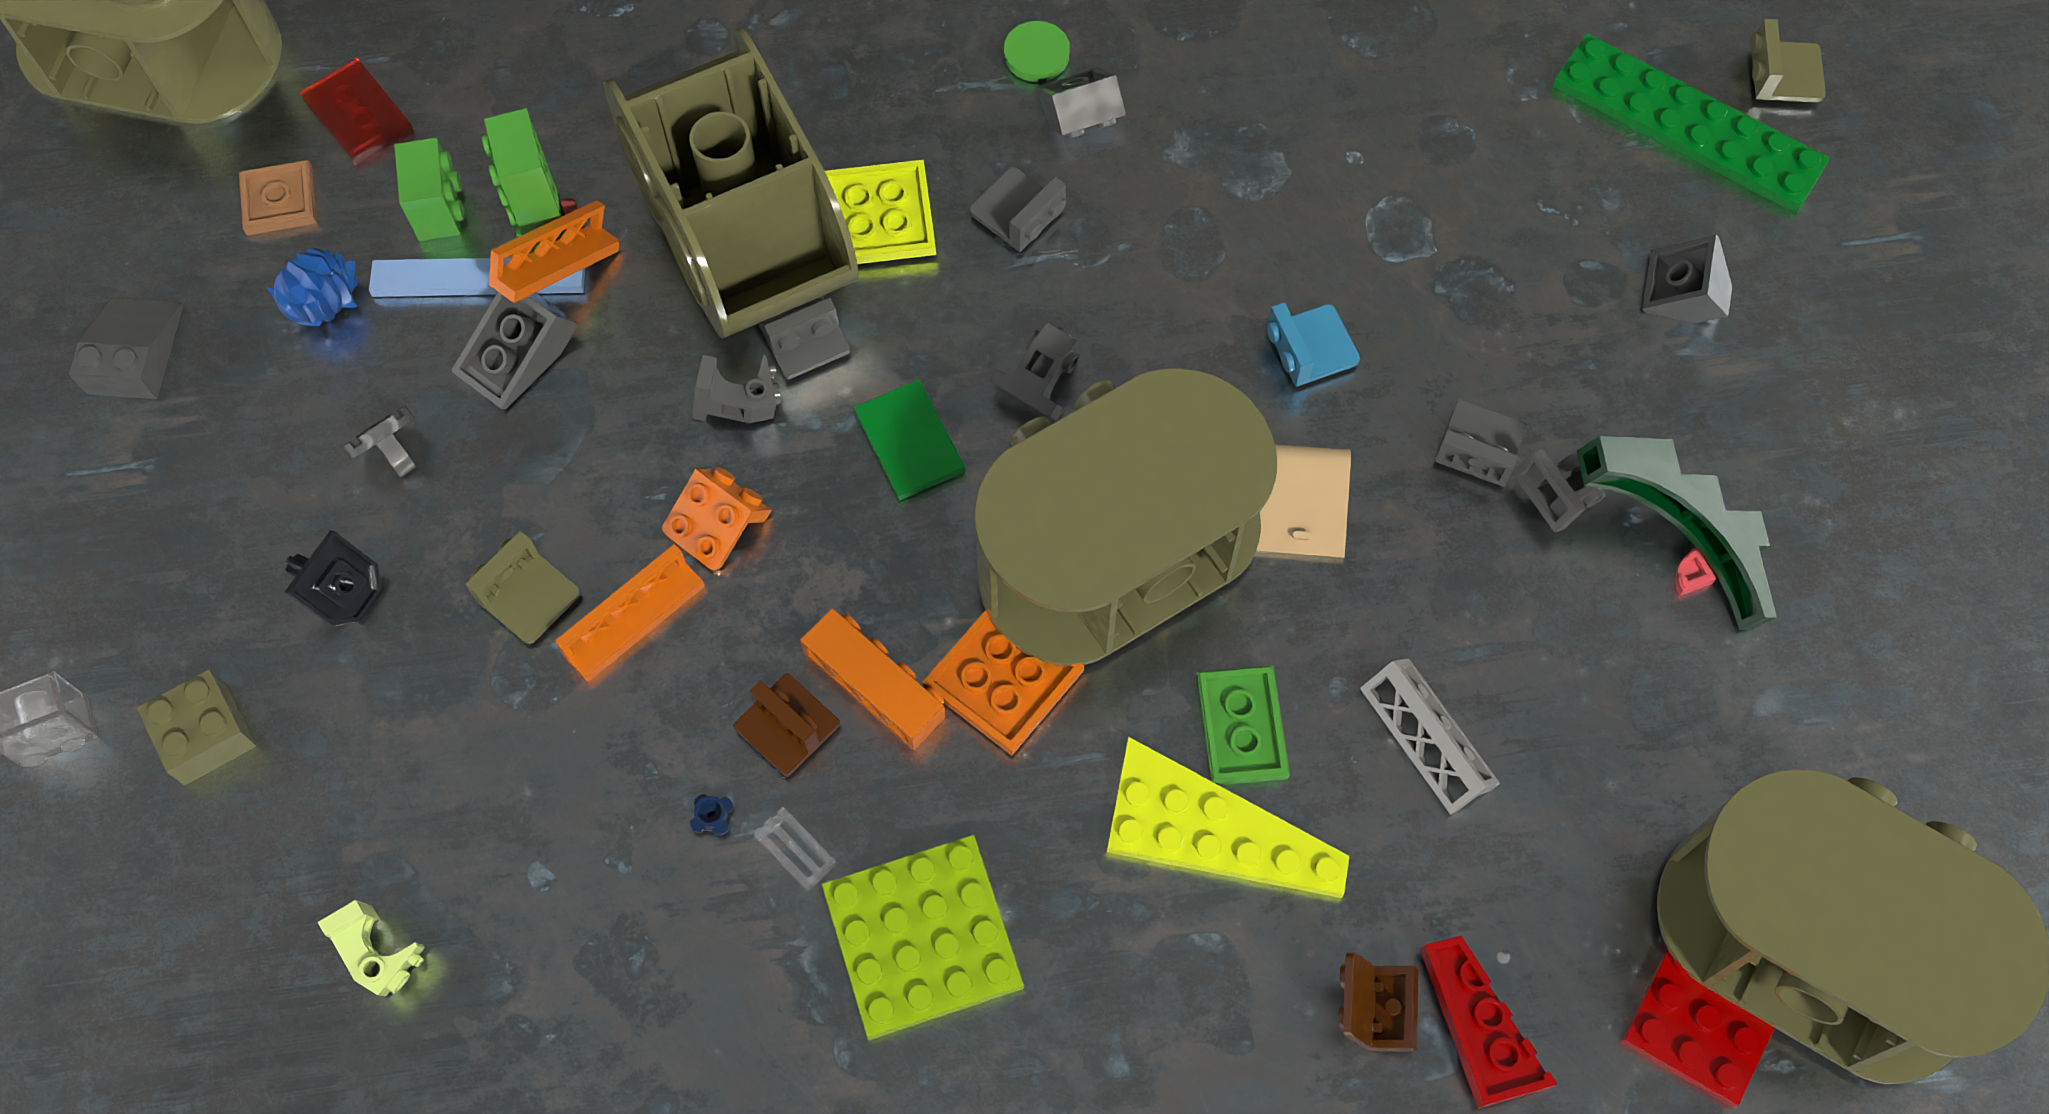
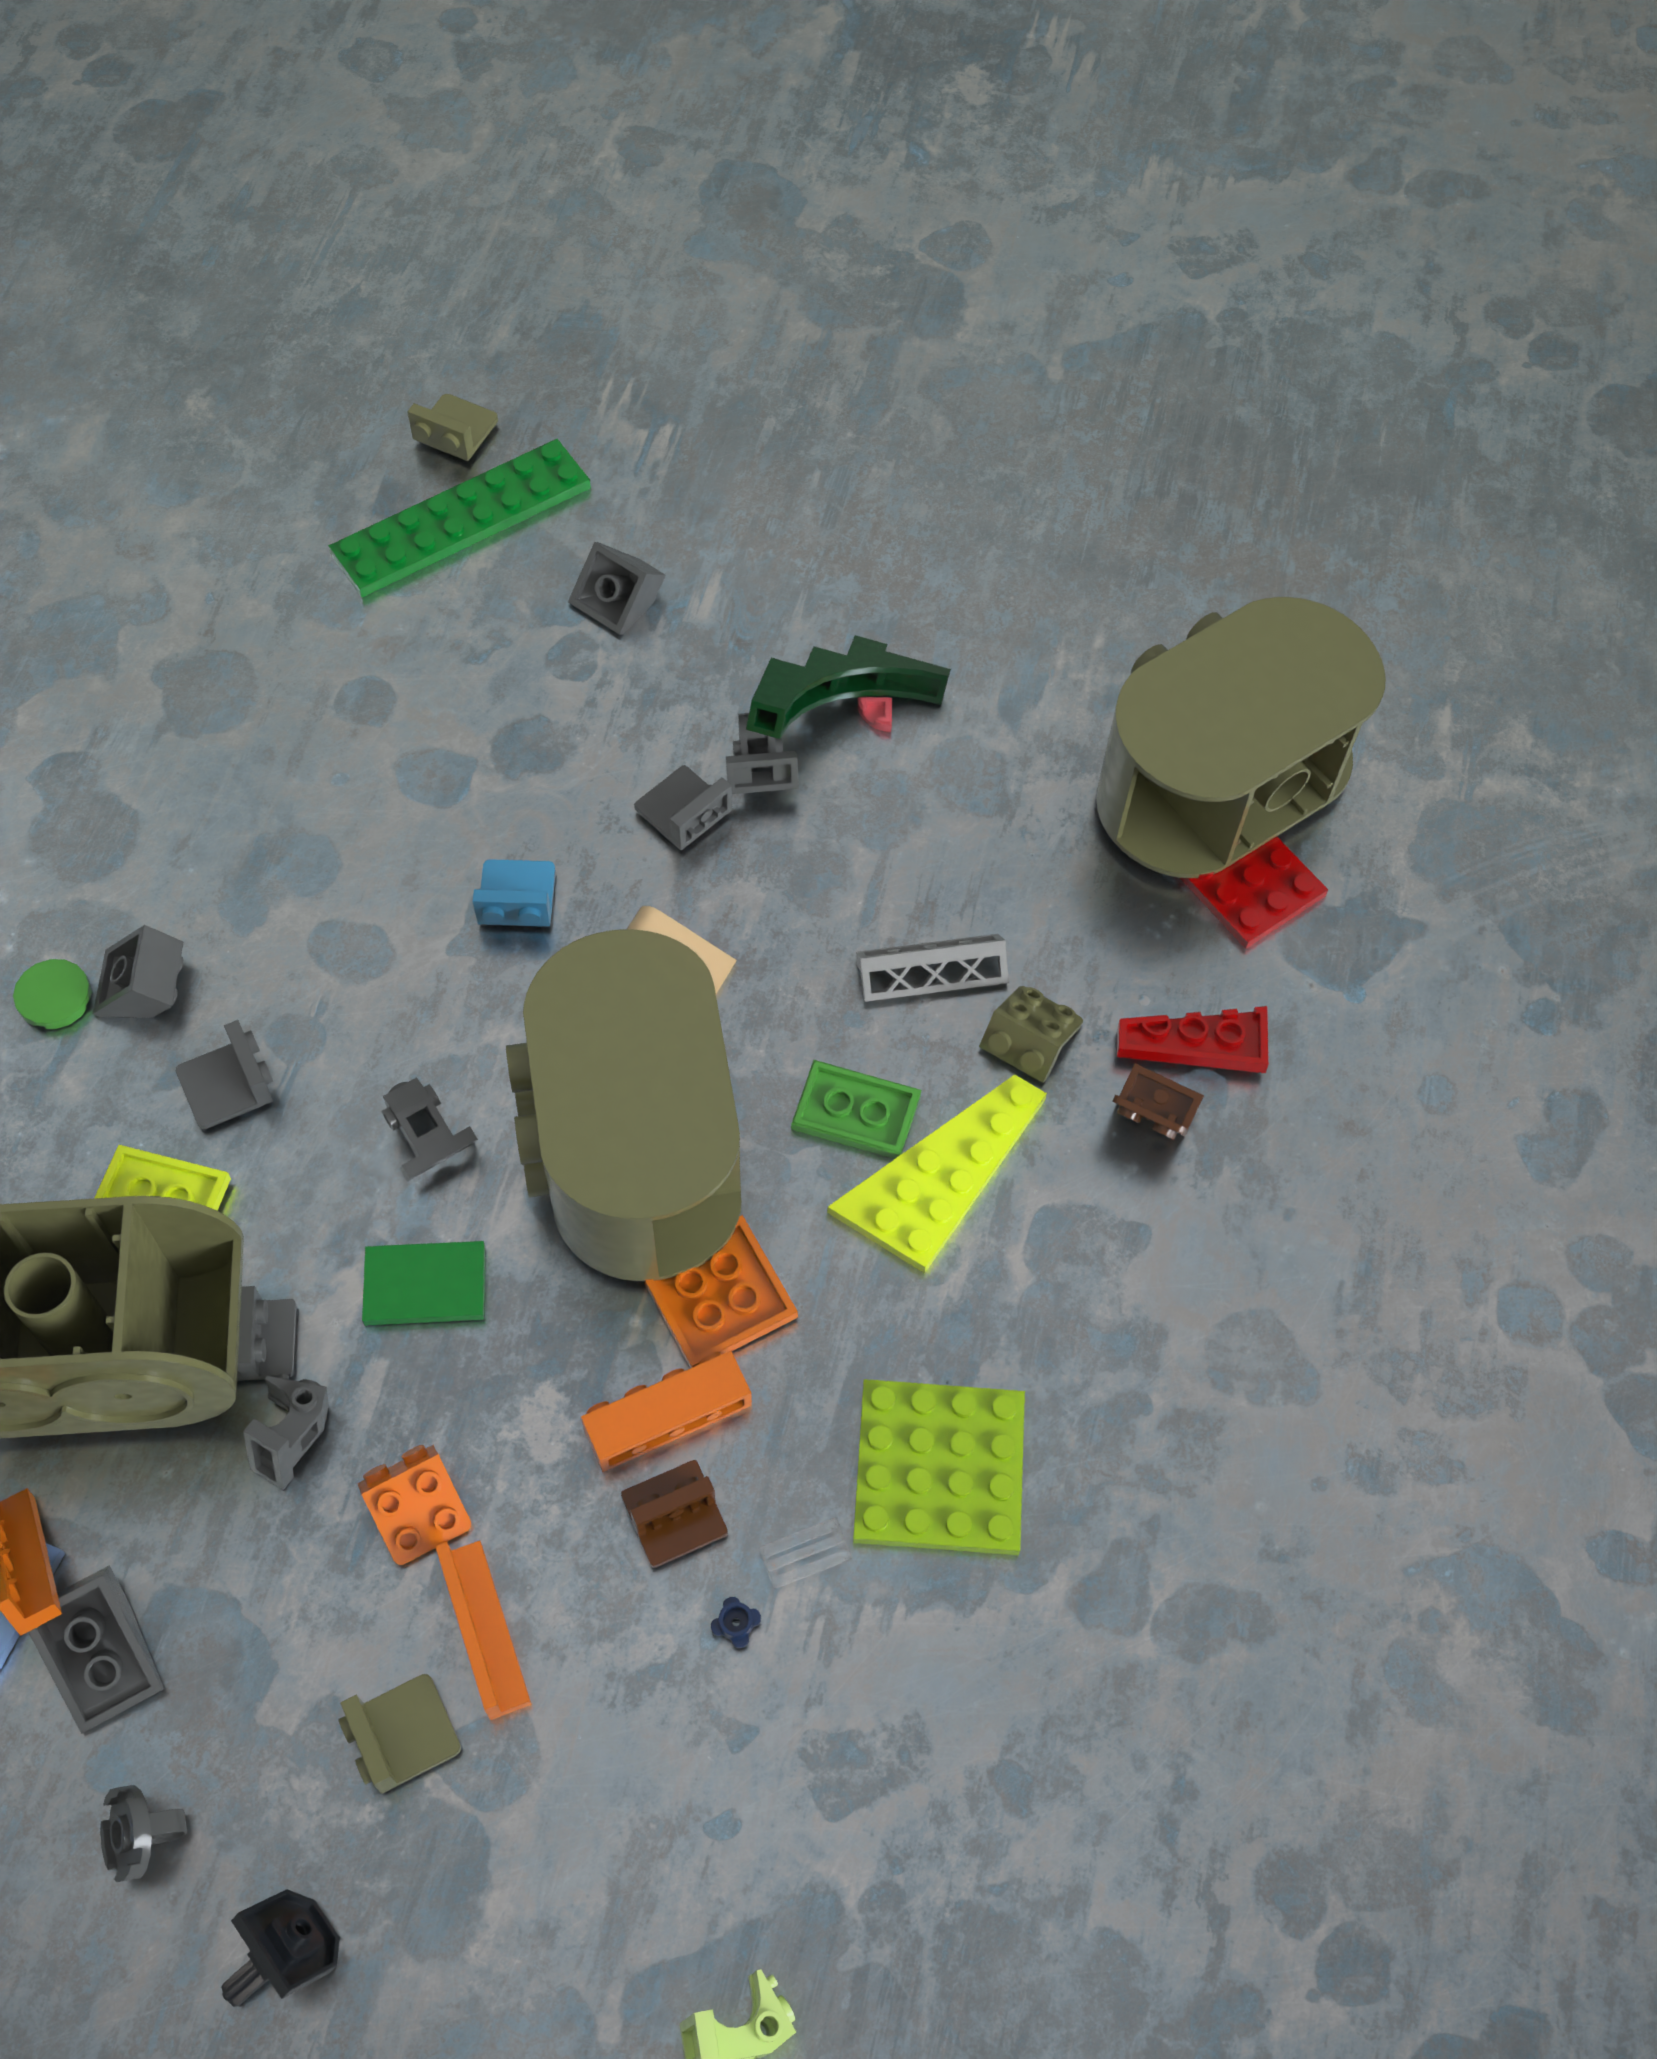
camera: 70 degrees left, 5 degrees down
none -> olive bracket [979,986,1083,1083]

